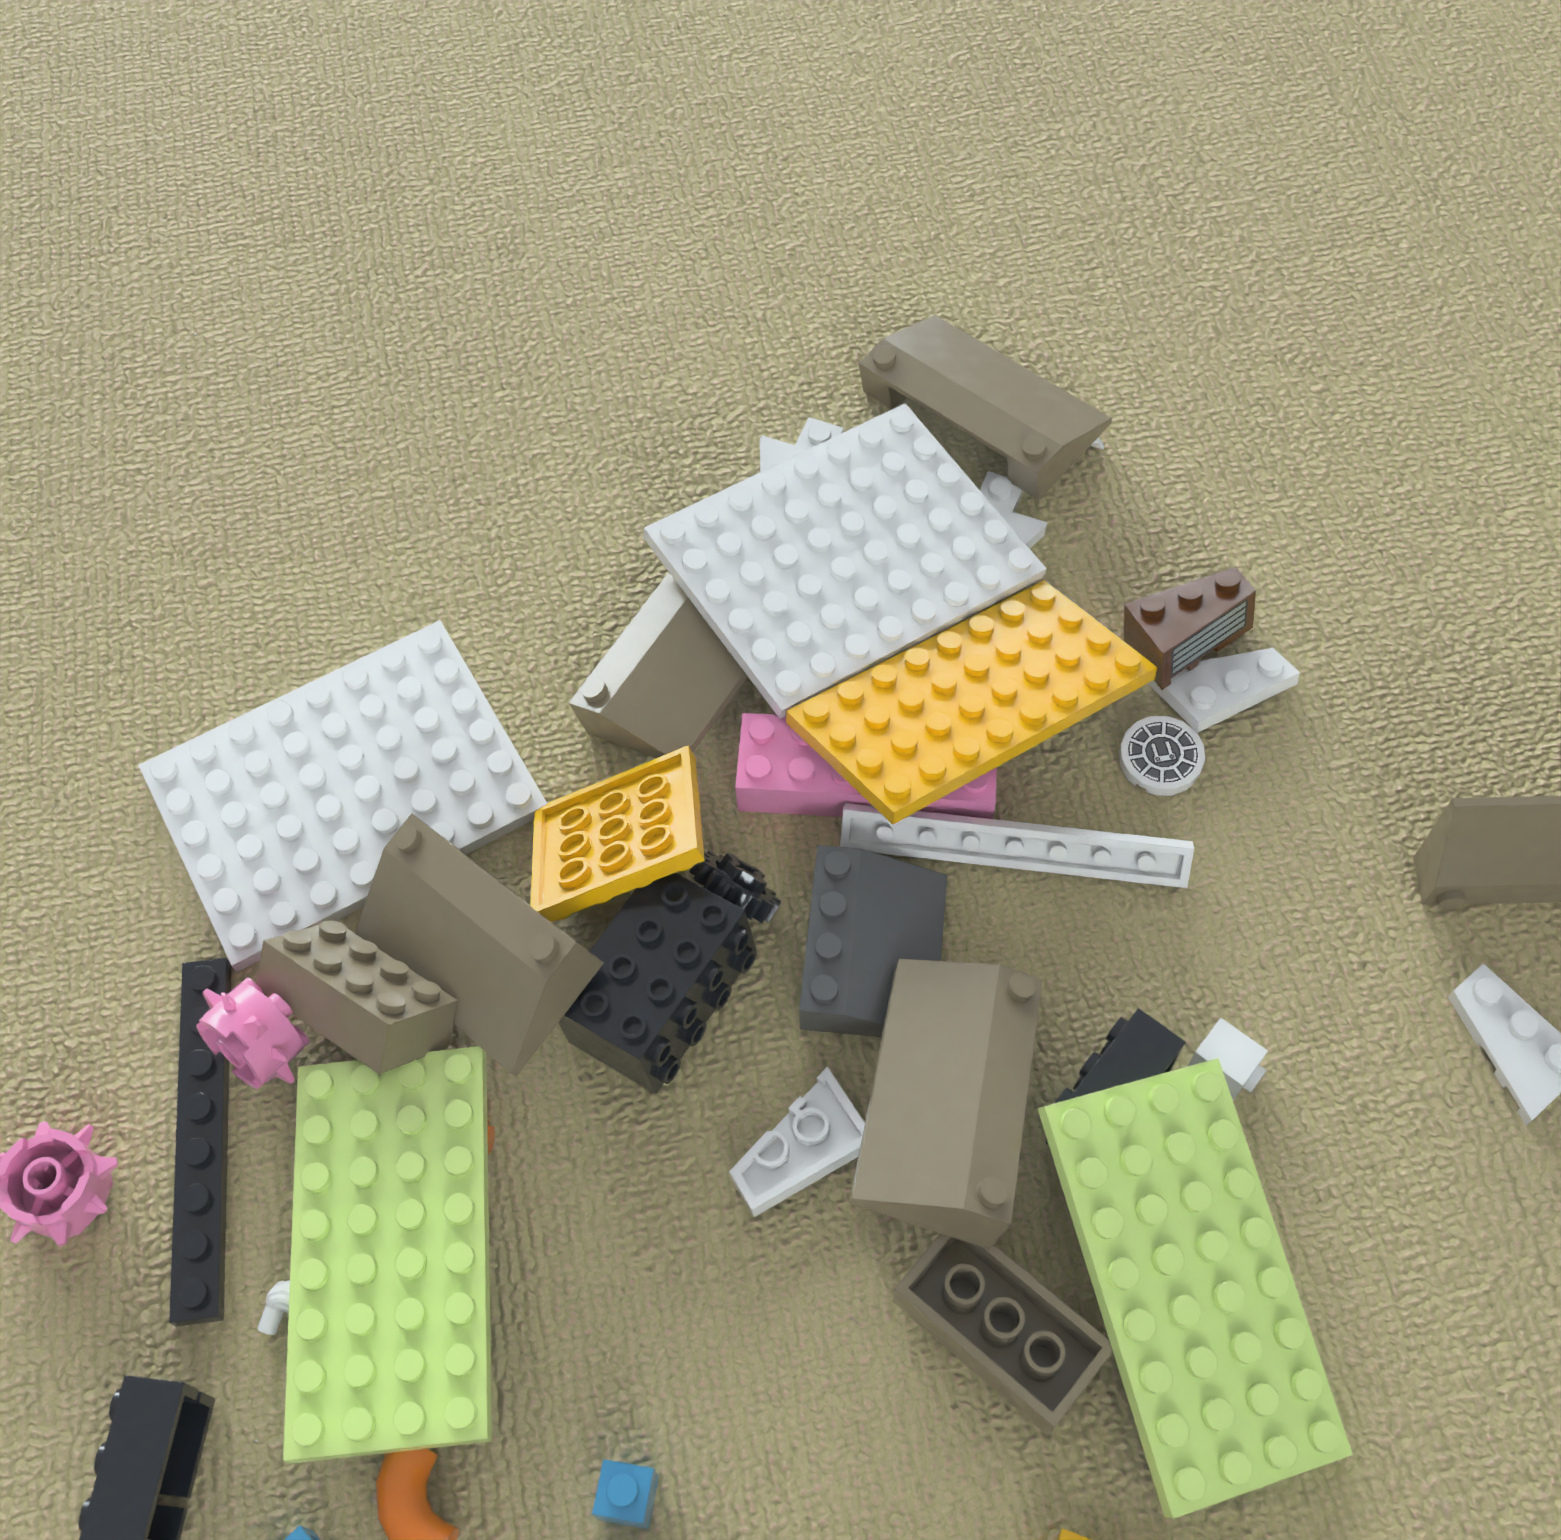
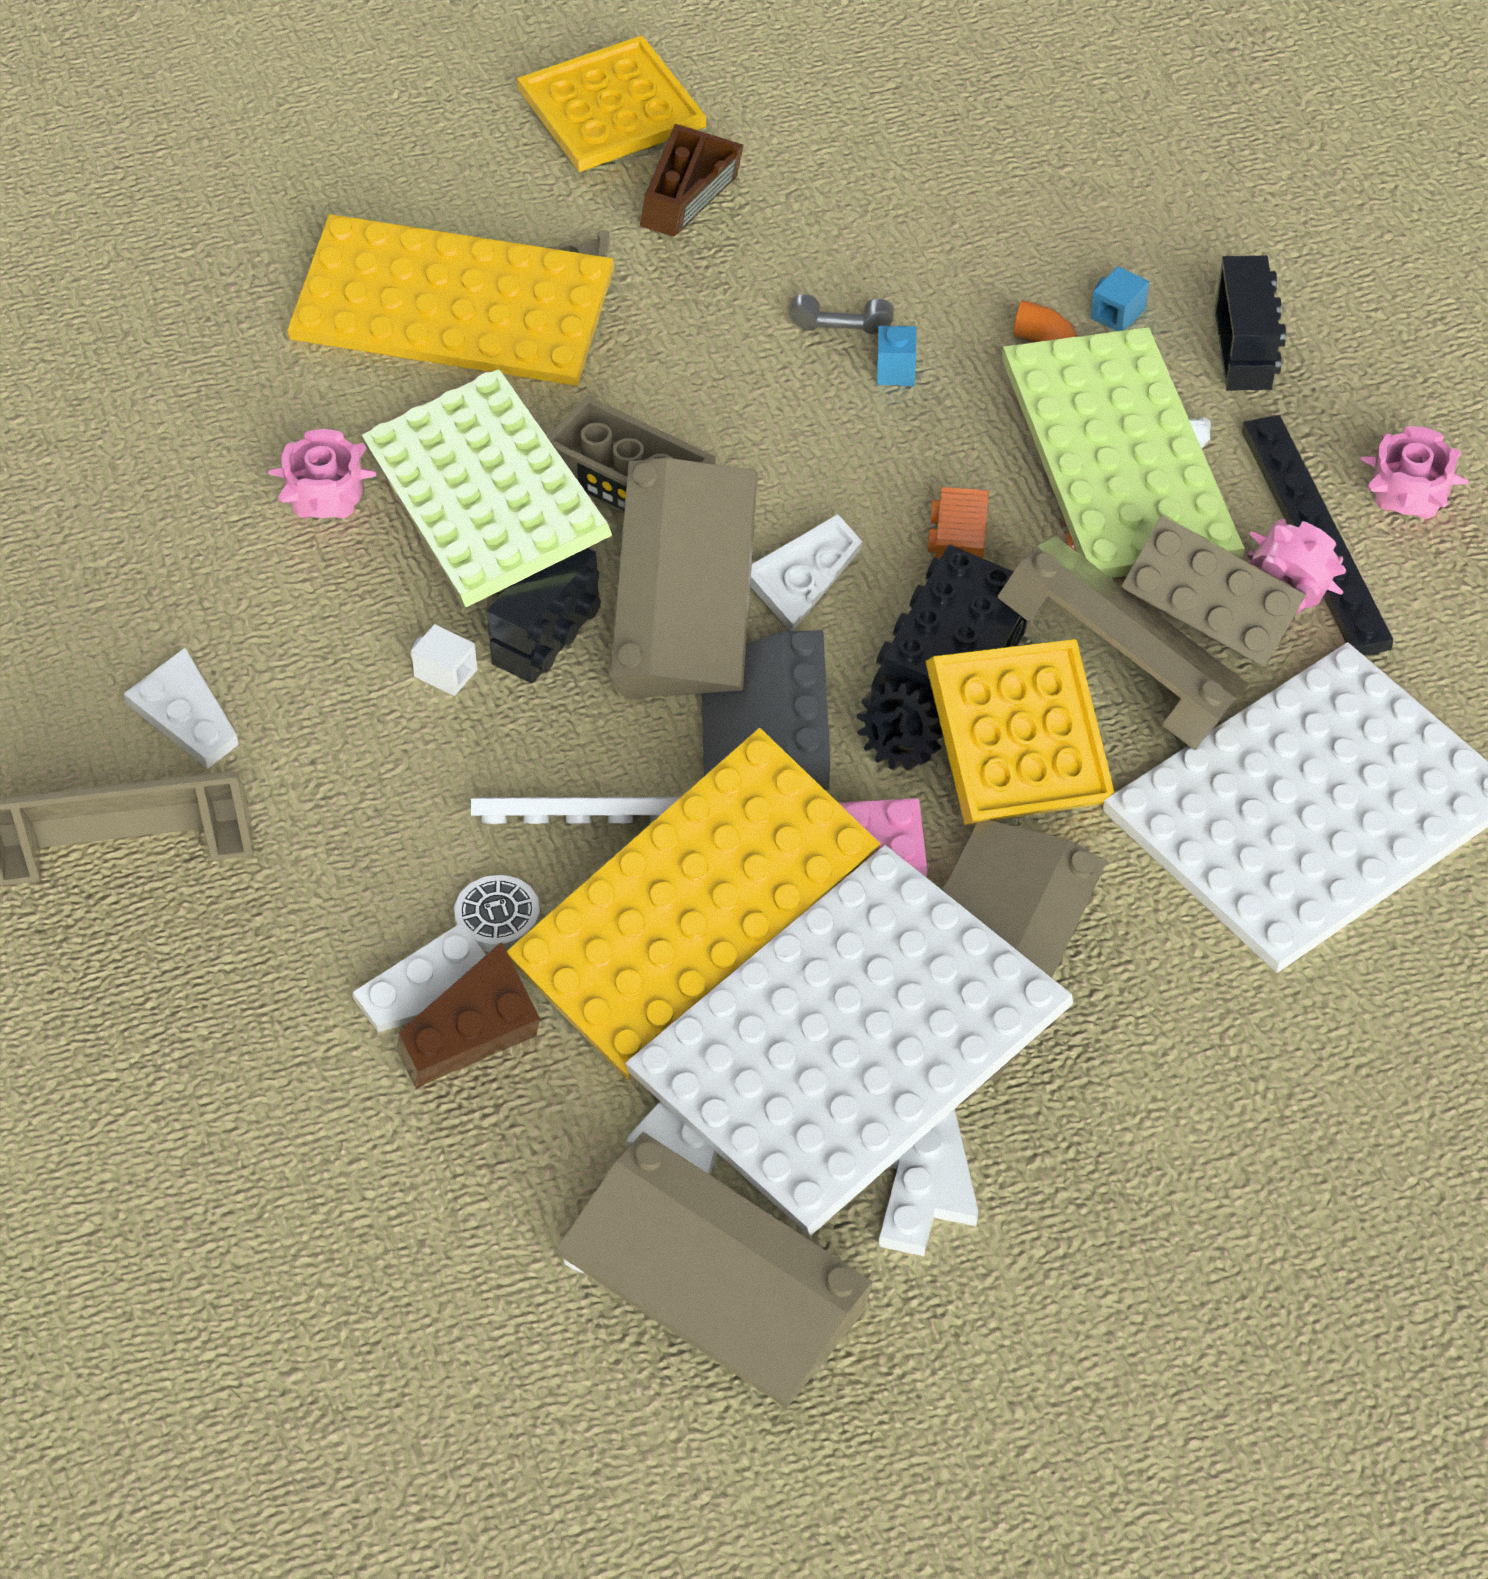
camera: 170 degrees right, 10 degrees down
none -> bright pink brick [269,429,376,518]
none -> orange brick [928,487,989,558]

